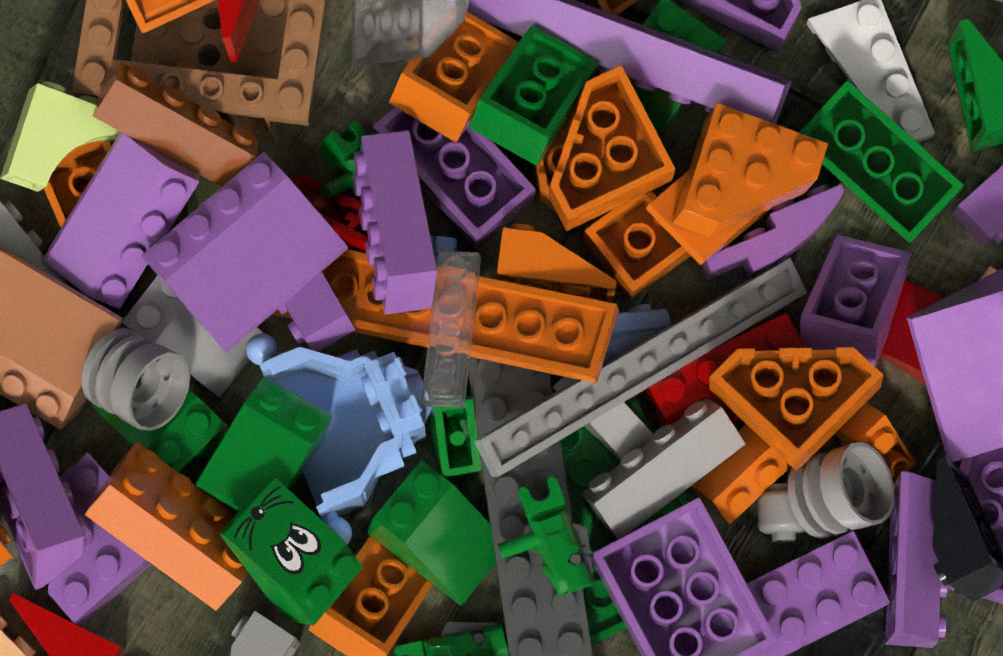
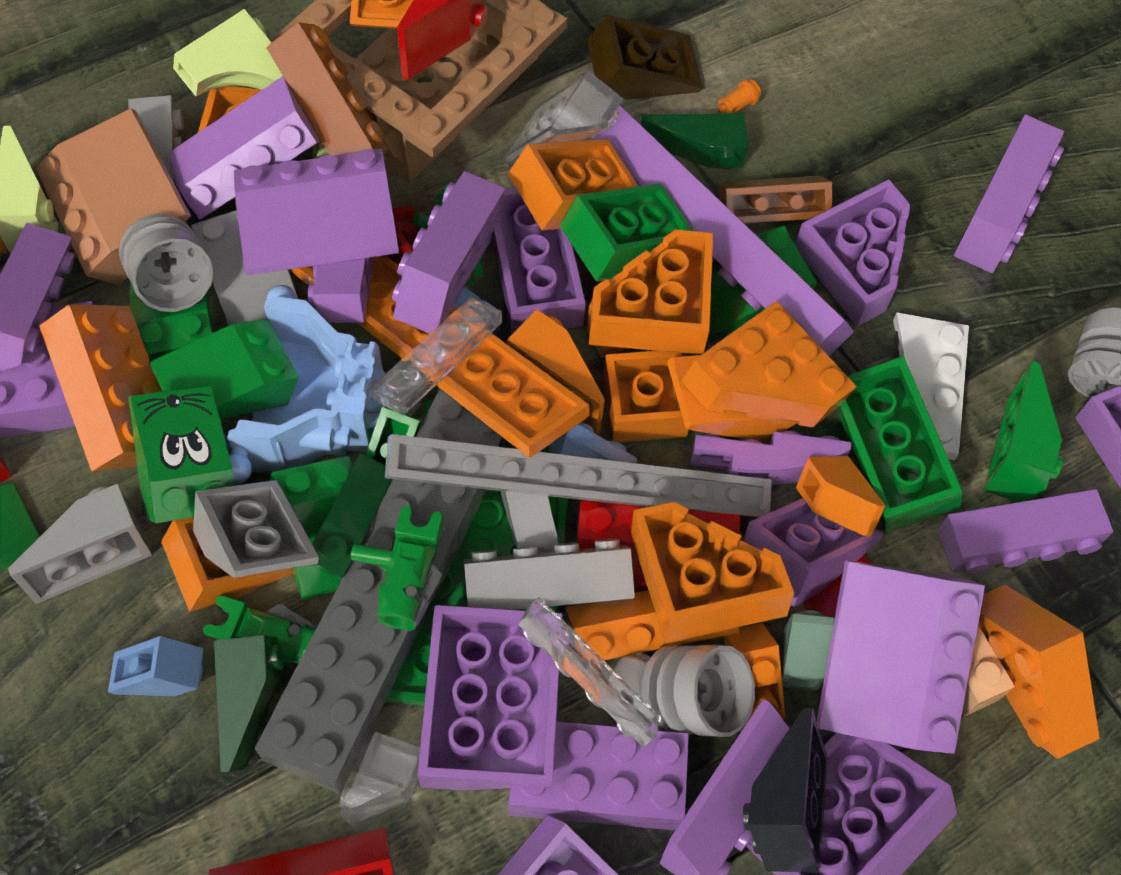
camera: 30 degrees right, 15 degrees down
none -> light grey slope [193,480,319,578]
none -> dark green slope [311,453,392,579]
none -> clear plate [518,597,662,747]
none -> sand green slope [778,610,835,691]
none -> orange slope [796,456,886,536]

